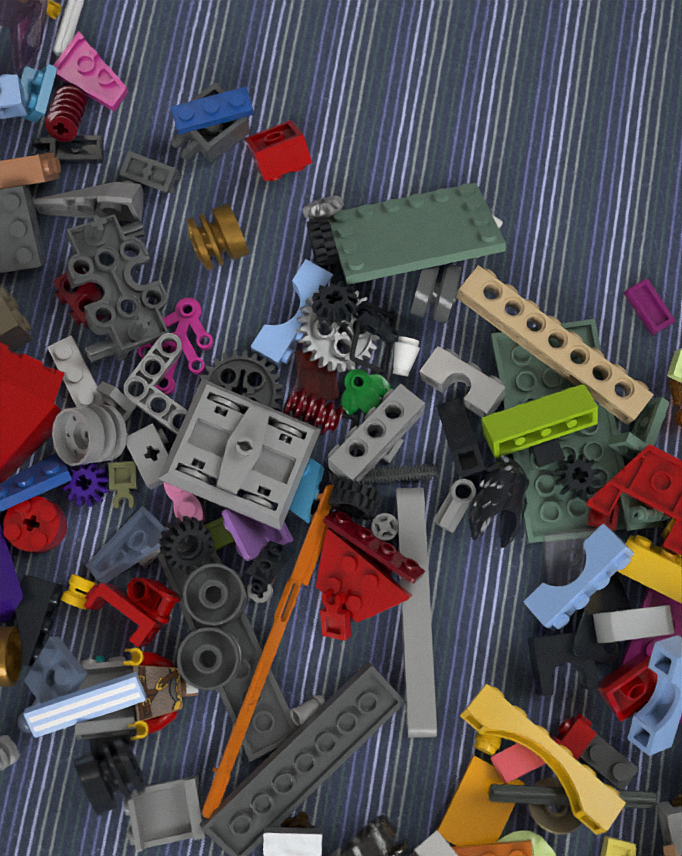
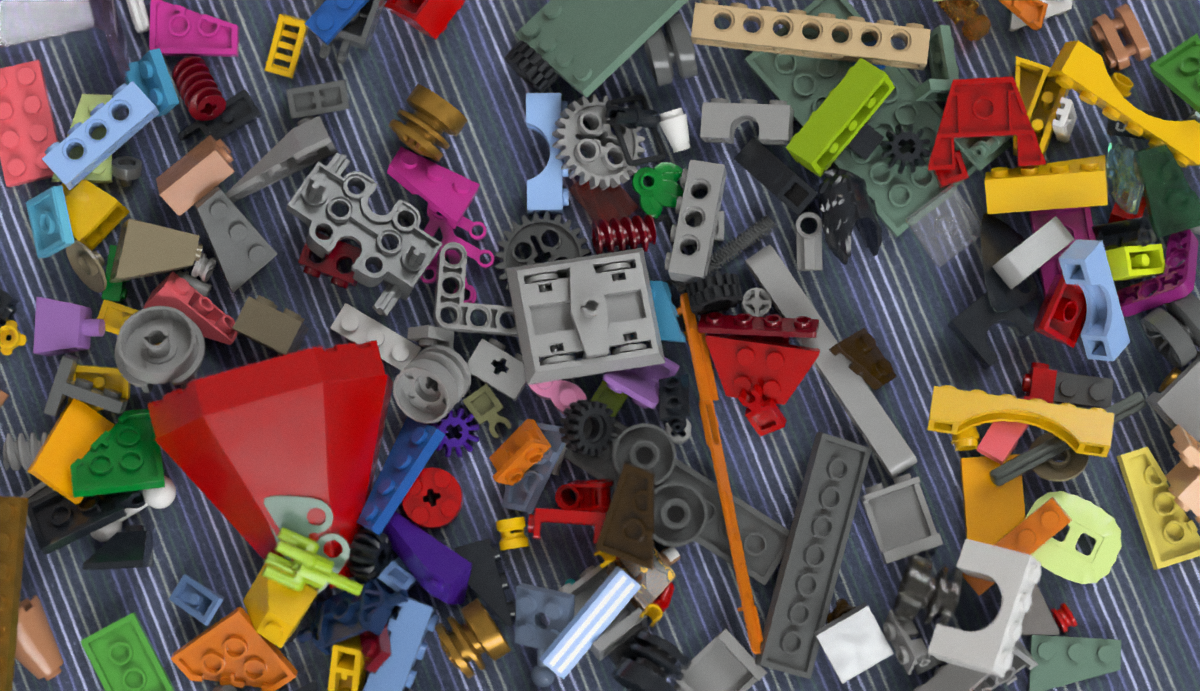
camera: 30 degrees left, 5 degrees up
light grey pin [290,695,326,726] -> none
light grey gear [303,196,344,220] -> none
black gear [312,280,358,327] -> none
light blue arch [524,524,635,631] -> none
none -> yellow slope [264,13,308,79]
none -> dark pink wing [387,147,480,230]
none -> orange bracket [489,418,551,486]
none -> dark brown wing [595,462,655,570]
none -> dark brown wing [829,327,897,391]
none -> light grey panel [860,473,943,564]

